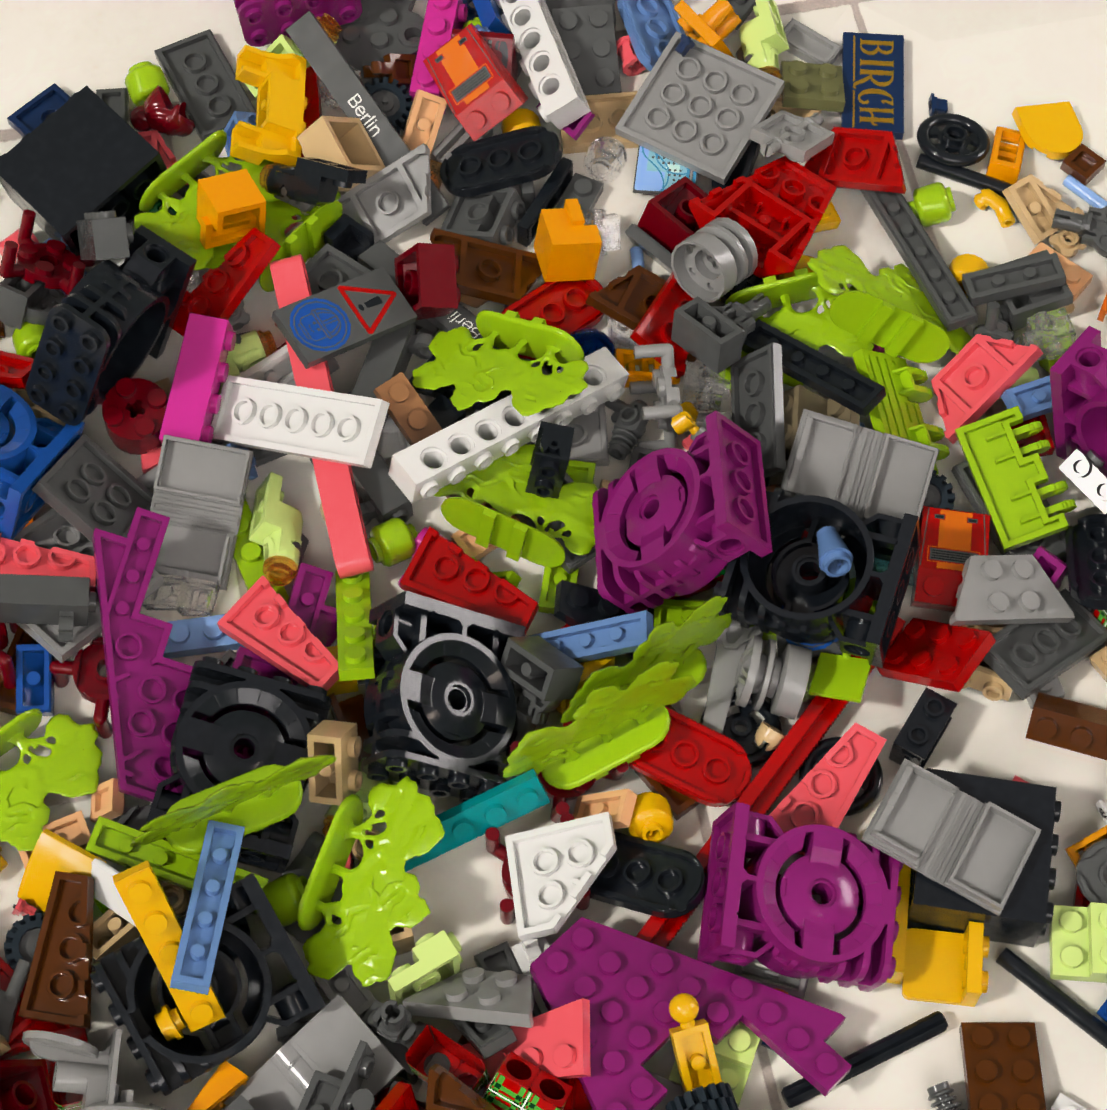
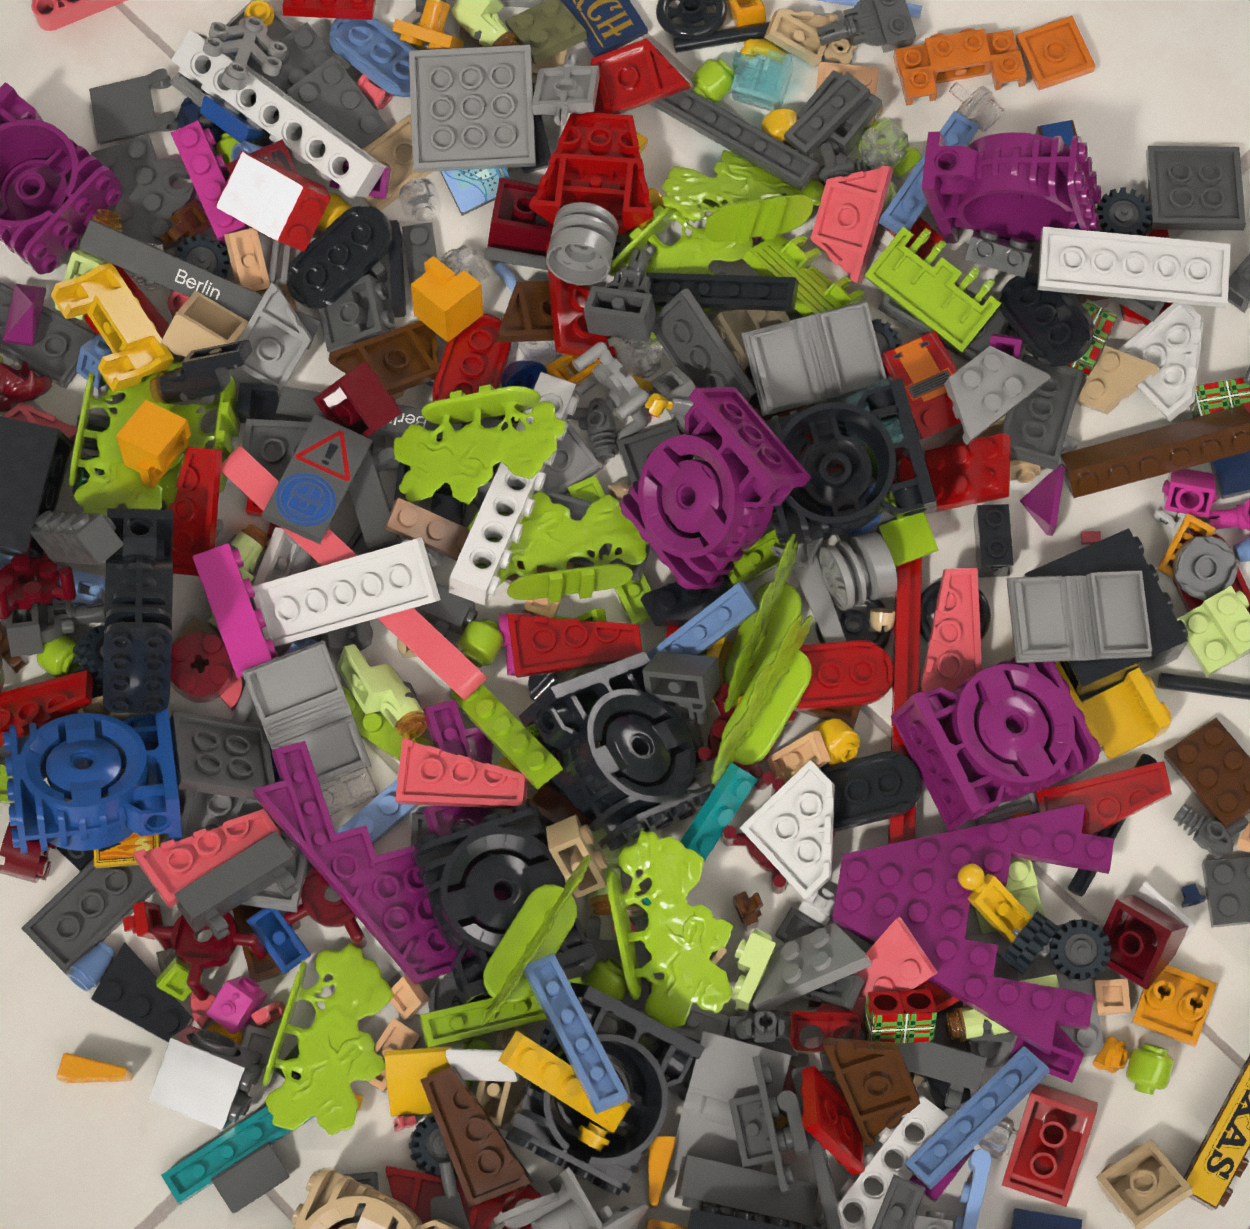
camera: 30 degrees left, 10 degrees up
black hinge [525,421,574,499] -> none
dark blue piece [675,34,695,57] -> none
medium blue cone [816,526,853,577] -> none
none -> magenta slope [3,284,46,346]
none -> dark grey bracket [321,620,373,653]
none -> clear light blue plate [731,50,794,112]
none -> reddish brown plate [733,891,764,932]
none -> magenta slope [1020,466,1065,536]
none -> red wing [1036,761,1172,835]

